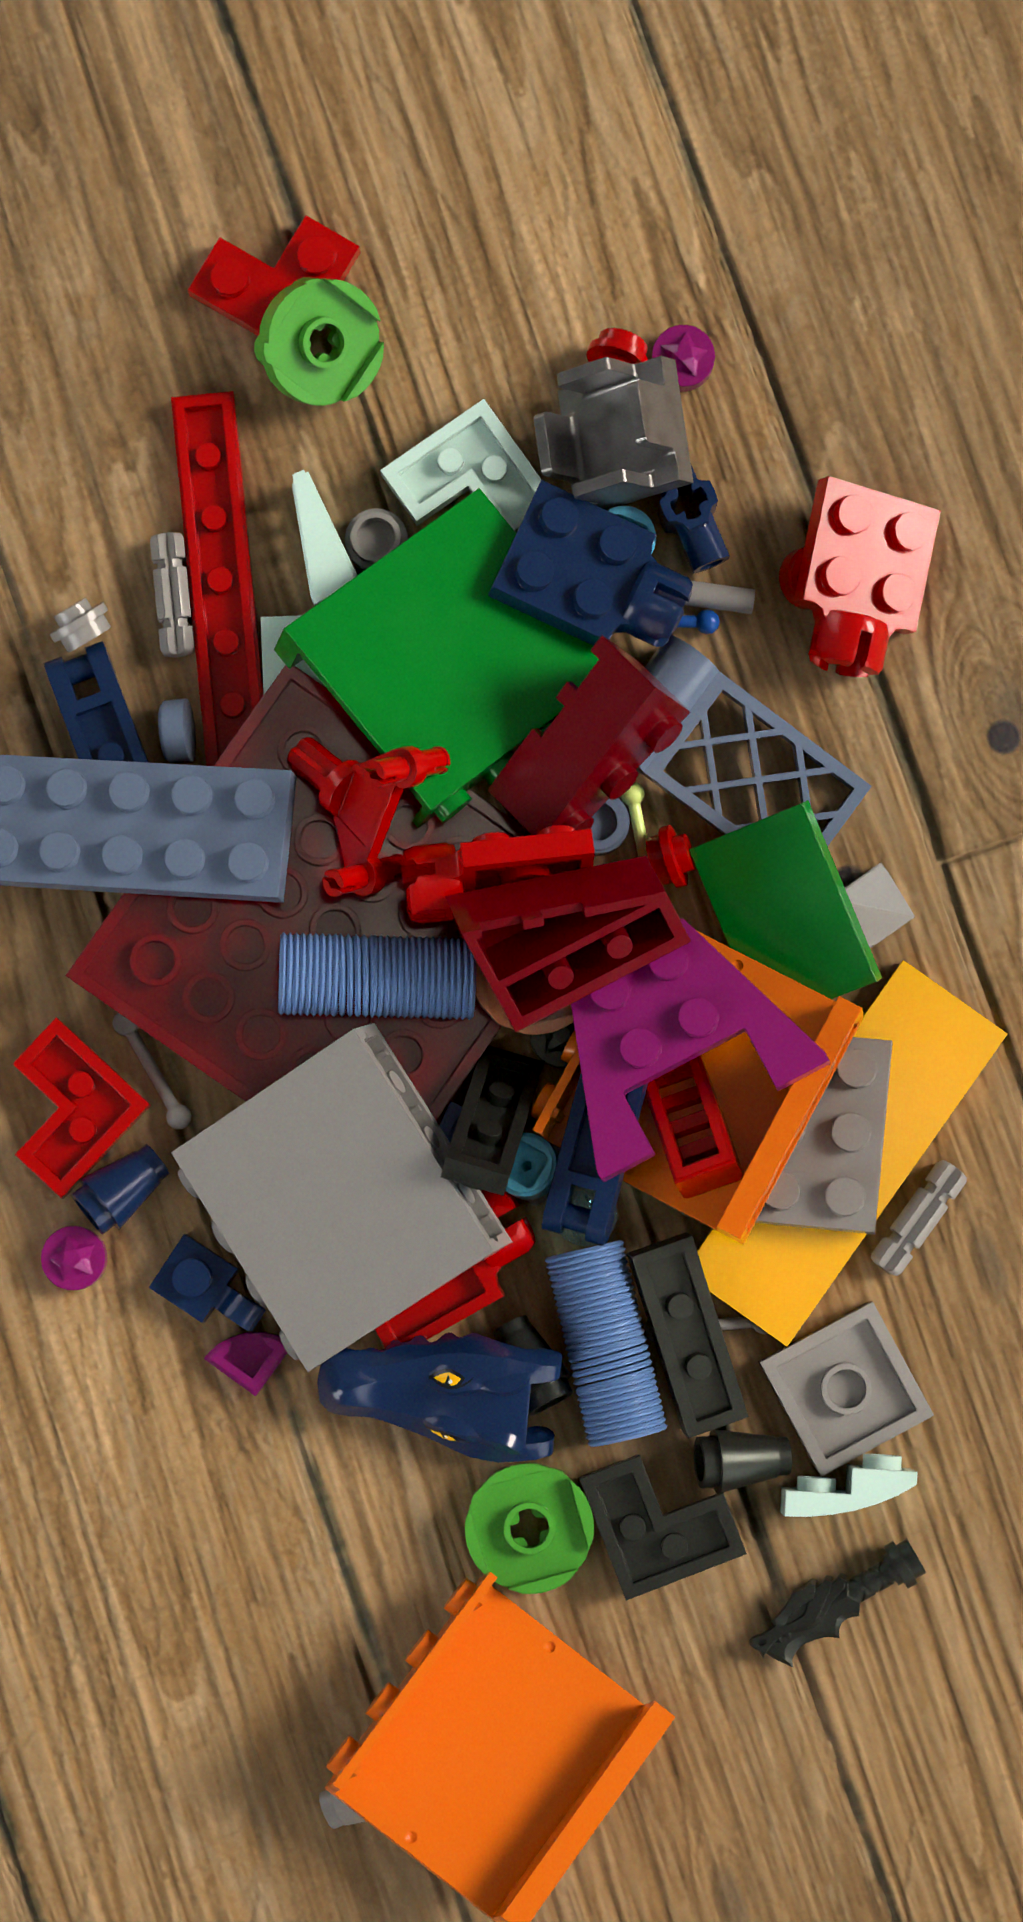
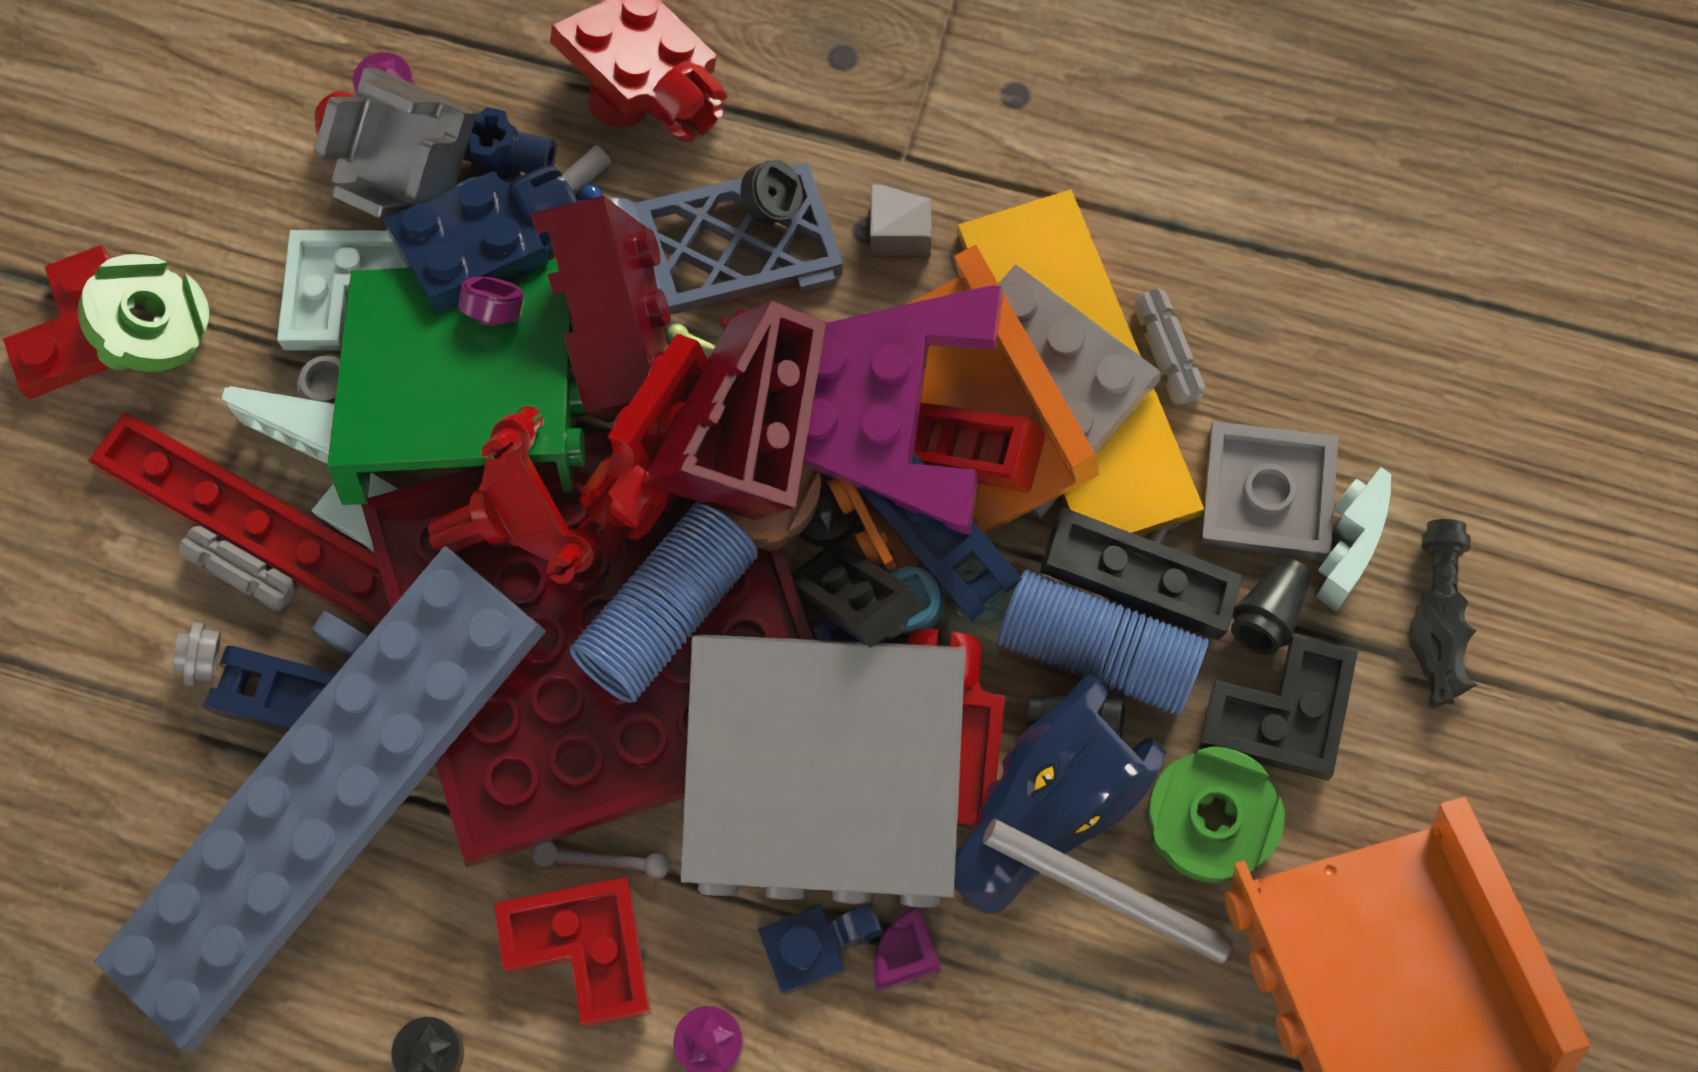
camera: 50 degrees left, 15 degrees down
dark blue cone [71,1144,170,1235] -> none
green tile [689,800,882,999] -> none
none -> magenta tile [458,277,525,326]
none -> pearl dark grey tile [740,160,803,224]
none -> light grey bar [983,819,1233,964]

